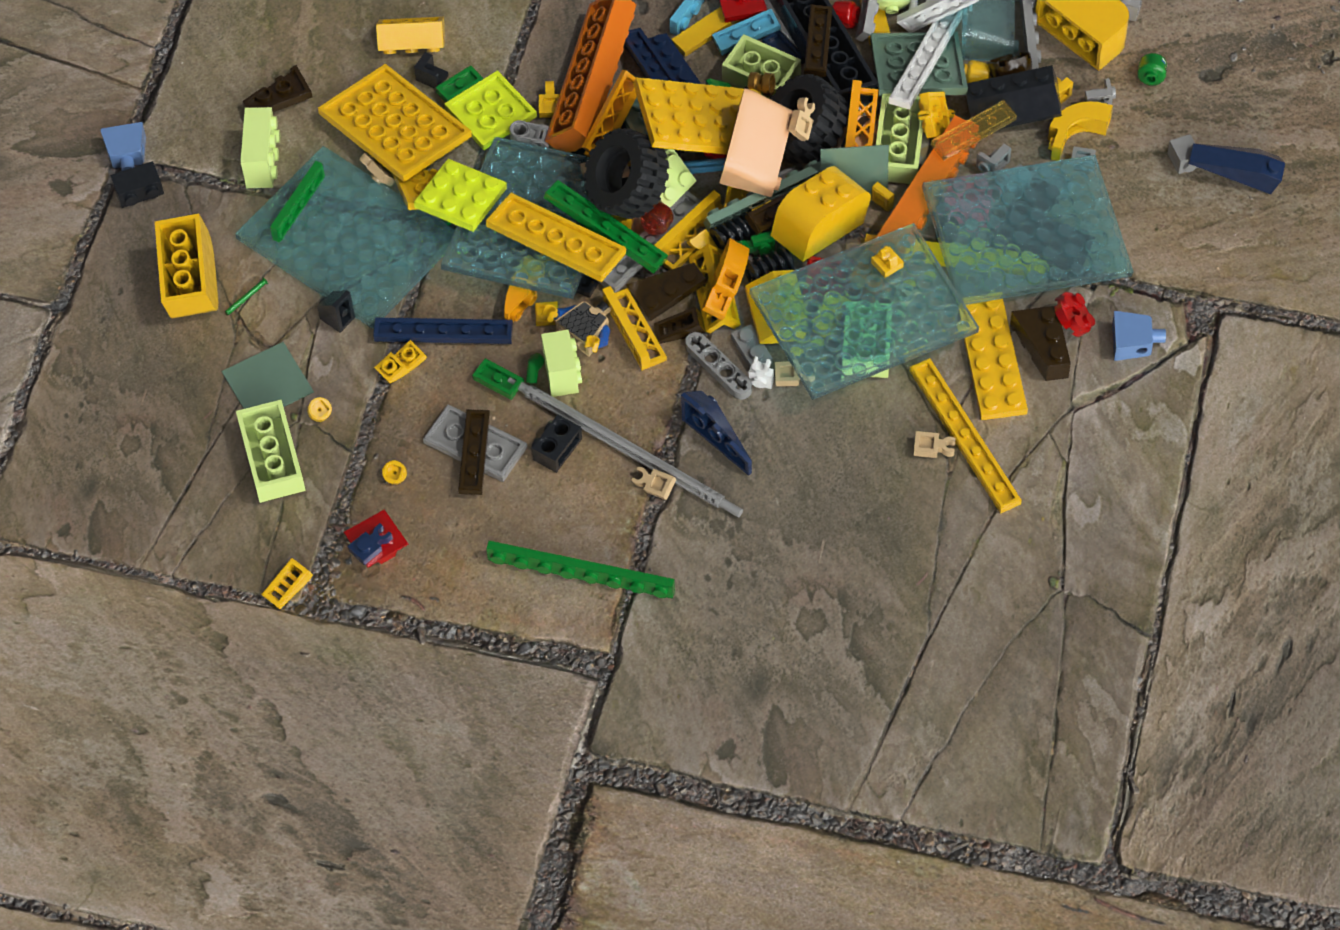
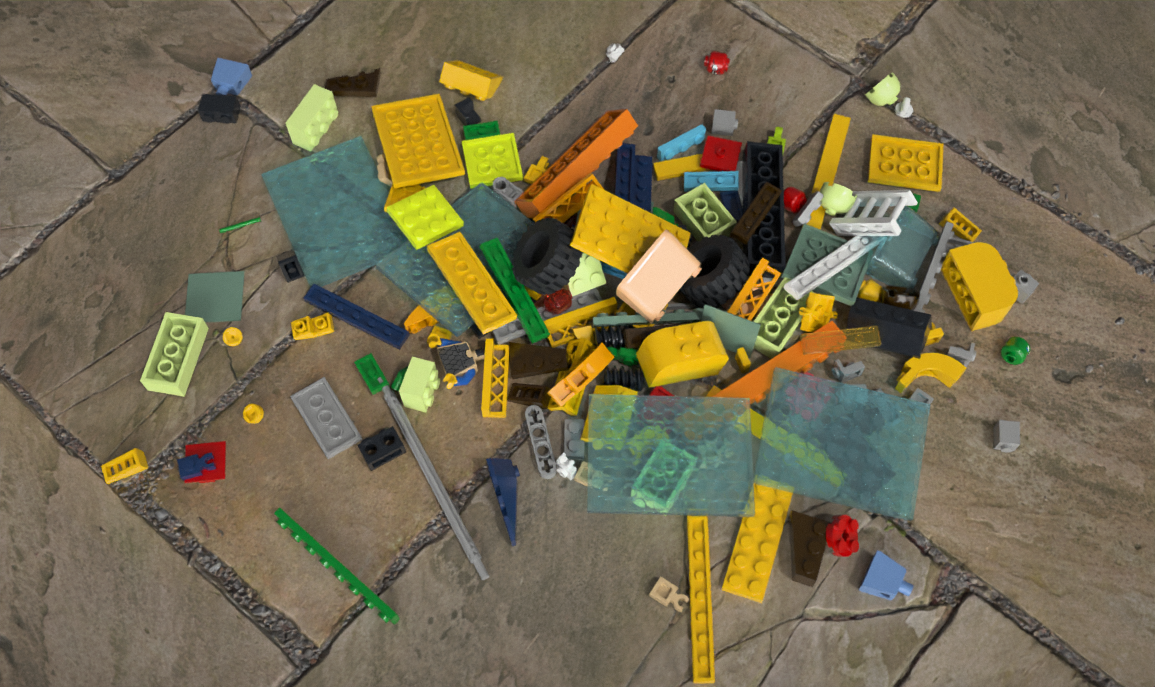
camera: 25 degrees right, 5 degrees up
yellow brick [154,213,218,319] -> none
green tile [270,160,325,243] -> none
dark brown tile [458,409,490,495] -> none
tan plate [631,467,676,500] -> none
pearl gold wheel [748,72,776,95] -> none
tan plate [788,97,815,141] -> none
yellow tile [871,246,904,278] -> none
dark blue wedge [1188,143,1285,194] -> none

